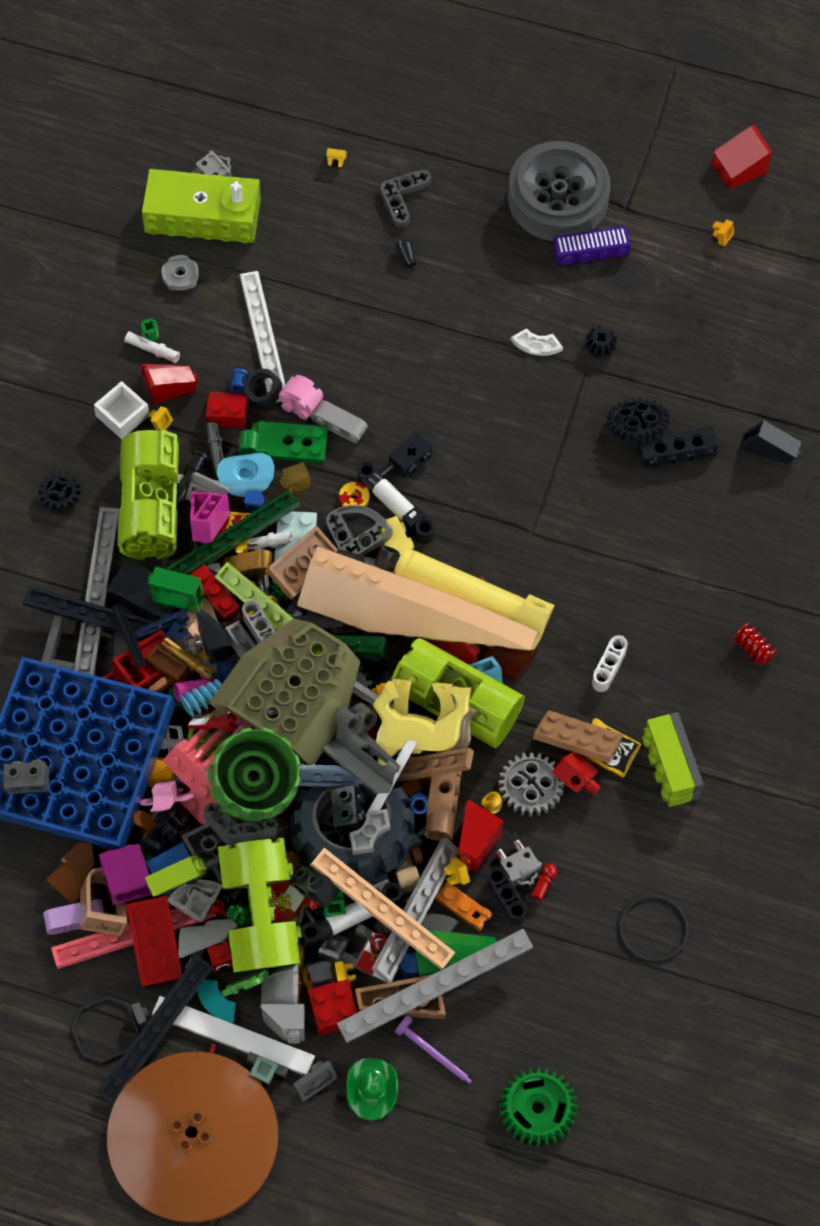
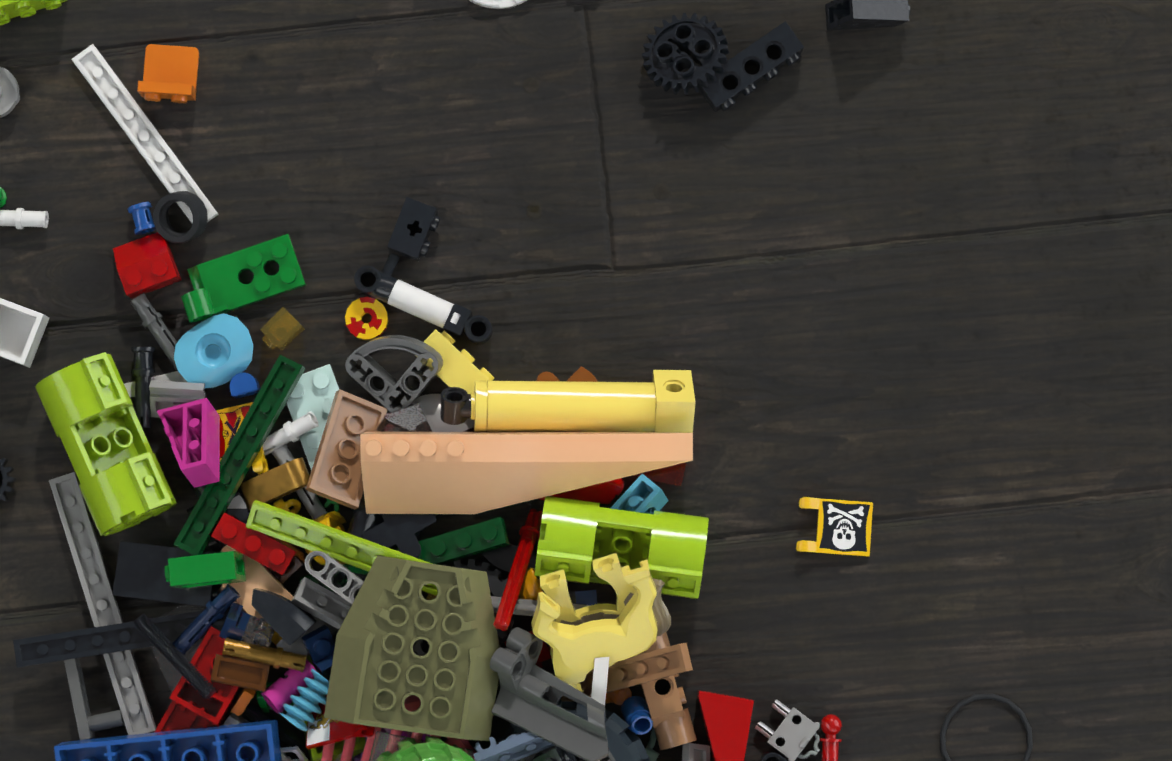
camera: 20 degrees left, 20 degrees up
red slope [140,364,198,405] -> none
yellow tile [148,406,173,431] -> none
bright pink brick [279,375,323,420] -> none
light grey beam [311,400,368,443] -> none
yellow tile [481,792,503,814] -> none
light grey gear [498,752,564,817] -> none
medium nougat plate [533,710,623,763] -> none
red torso [552,752,601,796] -> none
white beam [592,635,628,692] -> none
lime piece [642,712,704,807] -> none
red piece [734,623,778,665] -> none
none -> orange bracket [137,44,199,103]
none -> red axle [493,509,543,631]

